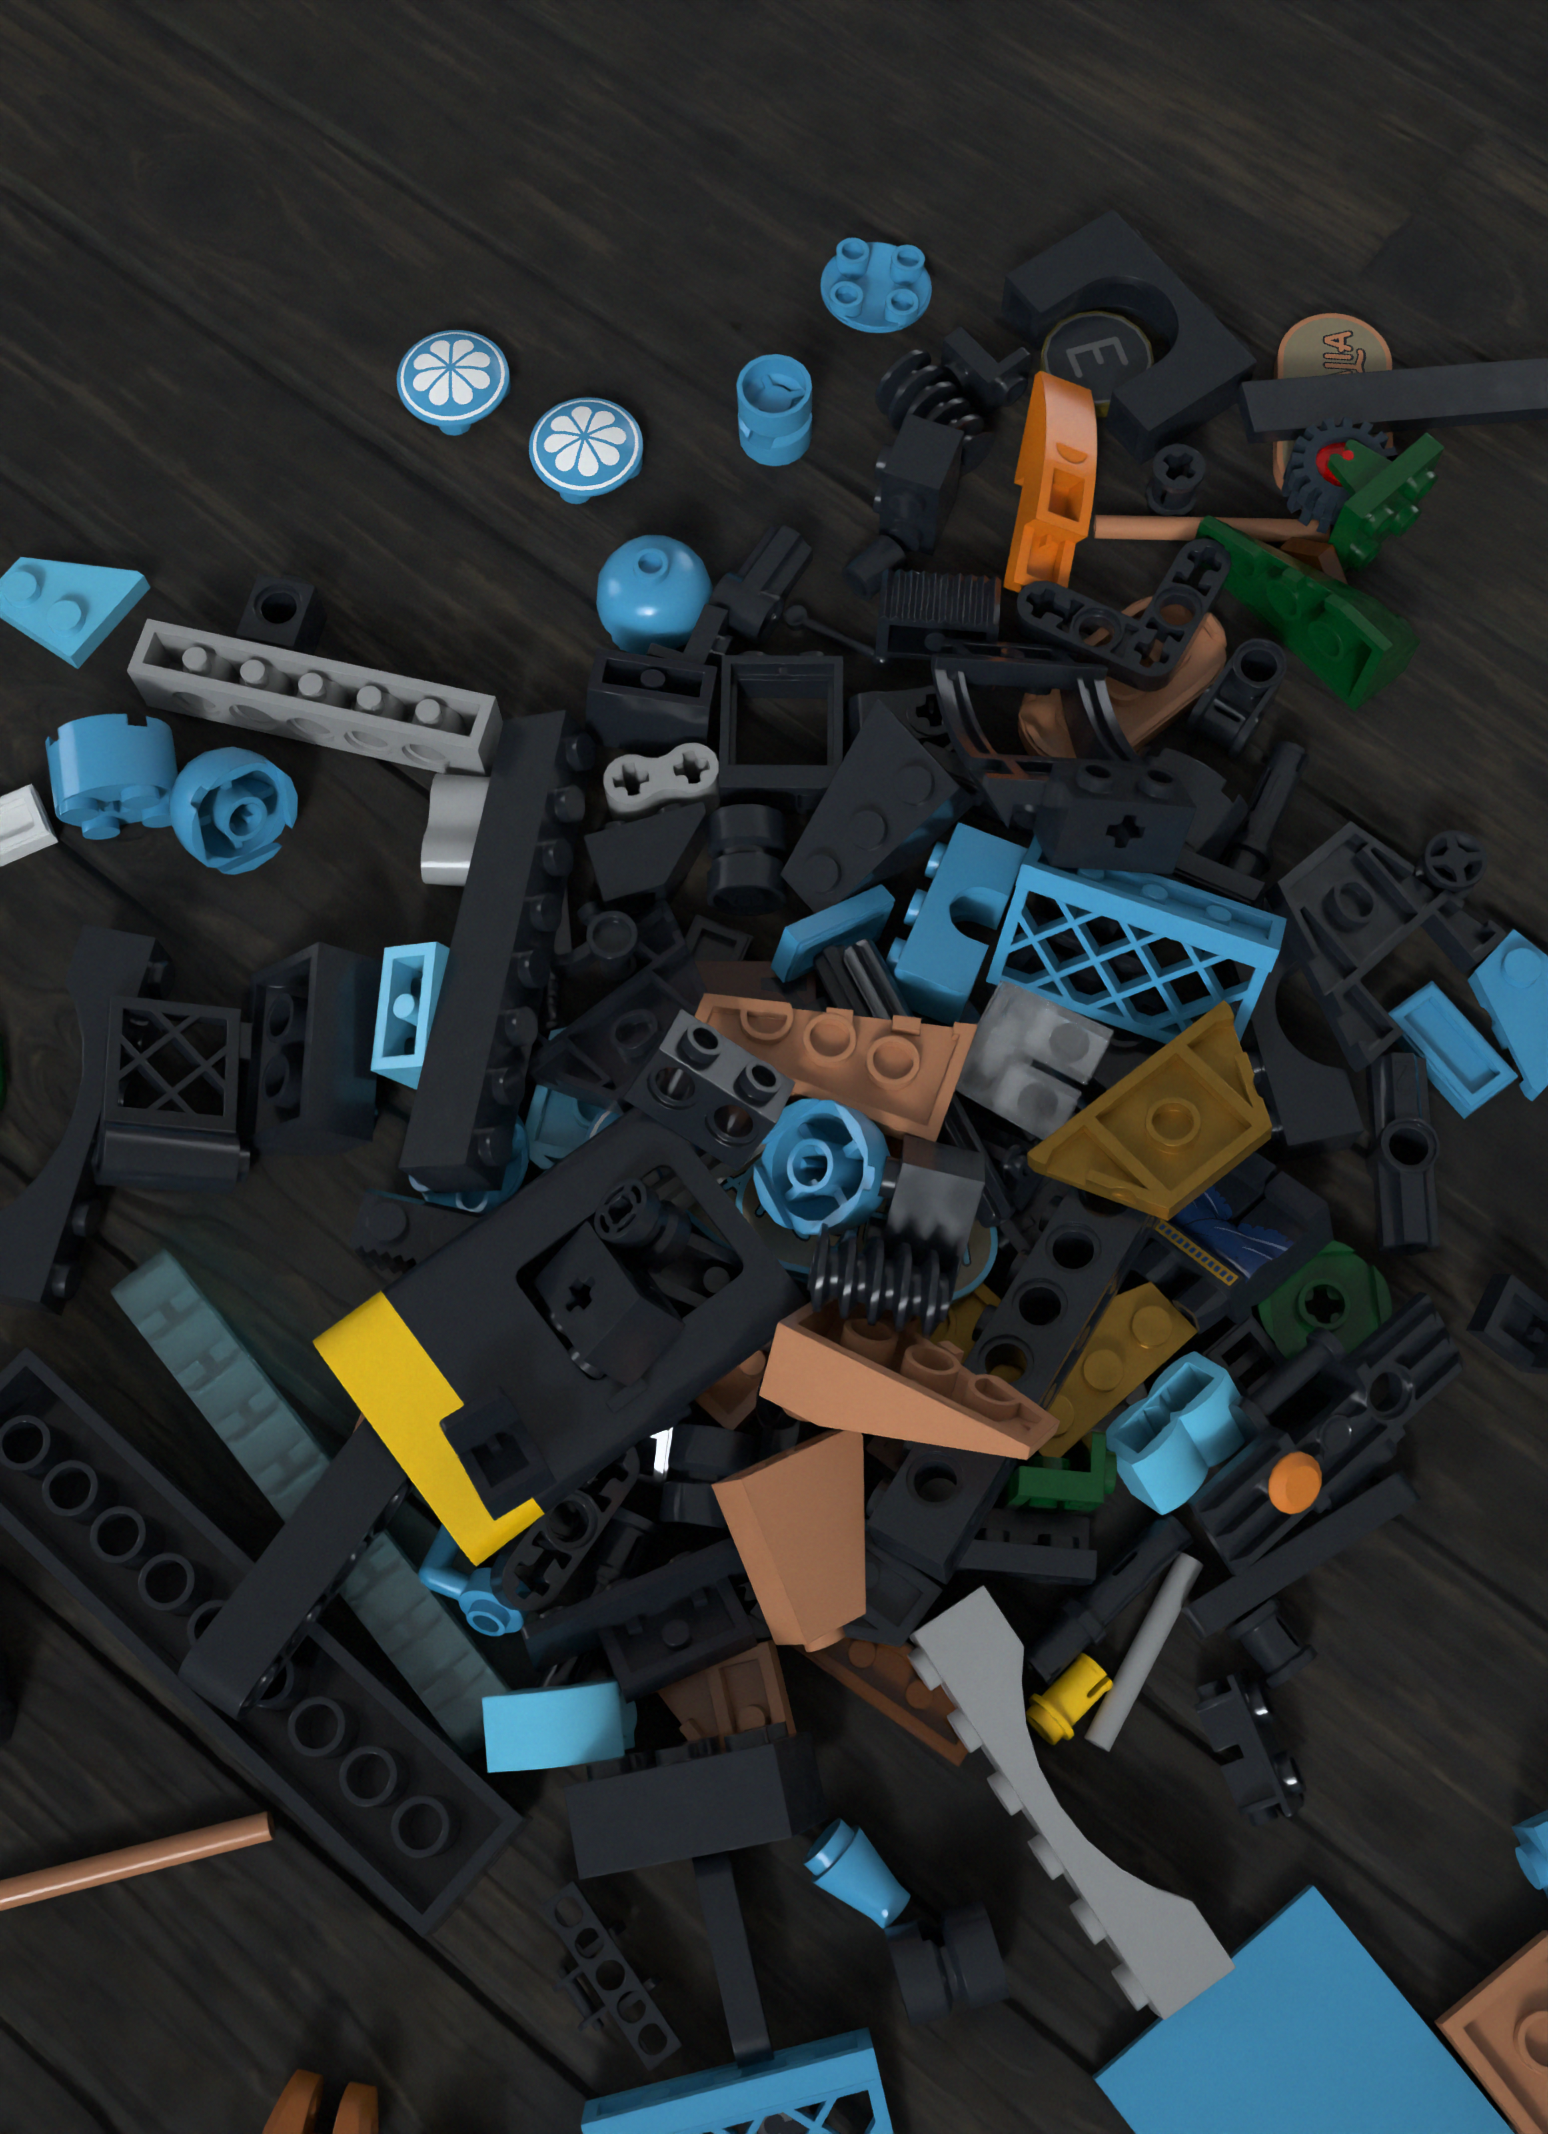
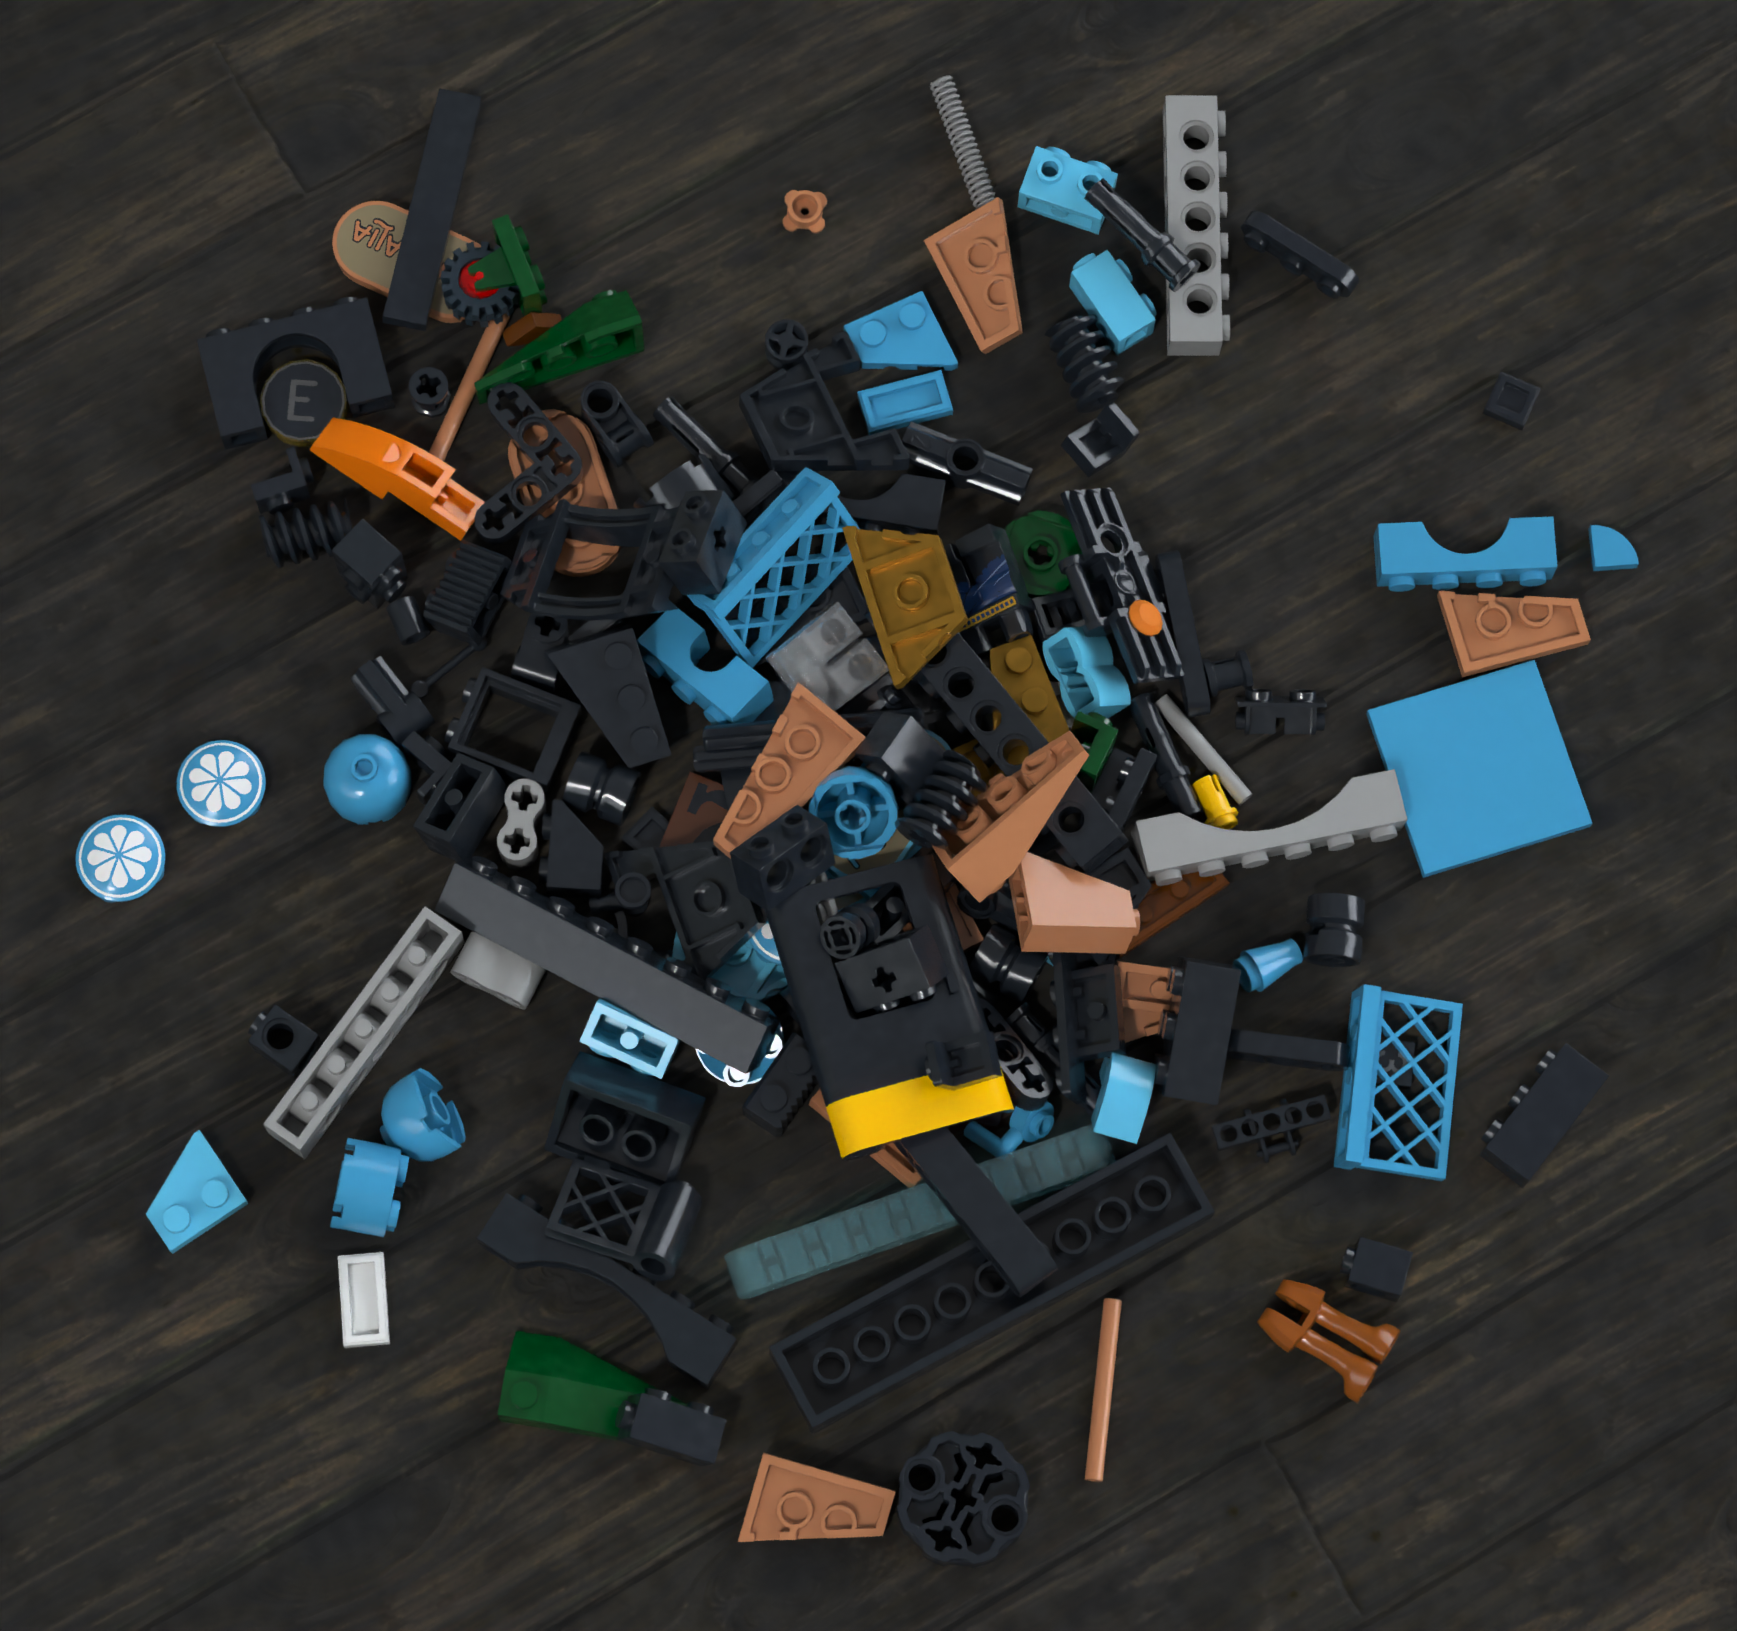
camera: 75 degrees left, 5 degrees up
dark azure wheel [736,354,812,466] -> none
dark azure tile [770,884,895,983] -> none
dark azure dish [820,238,932,333] -> none

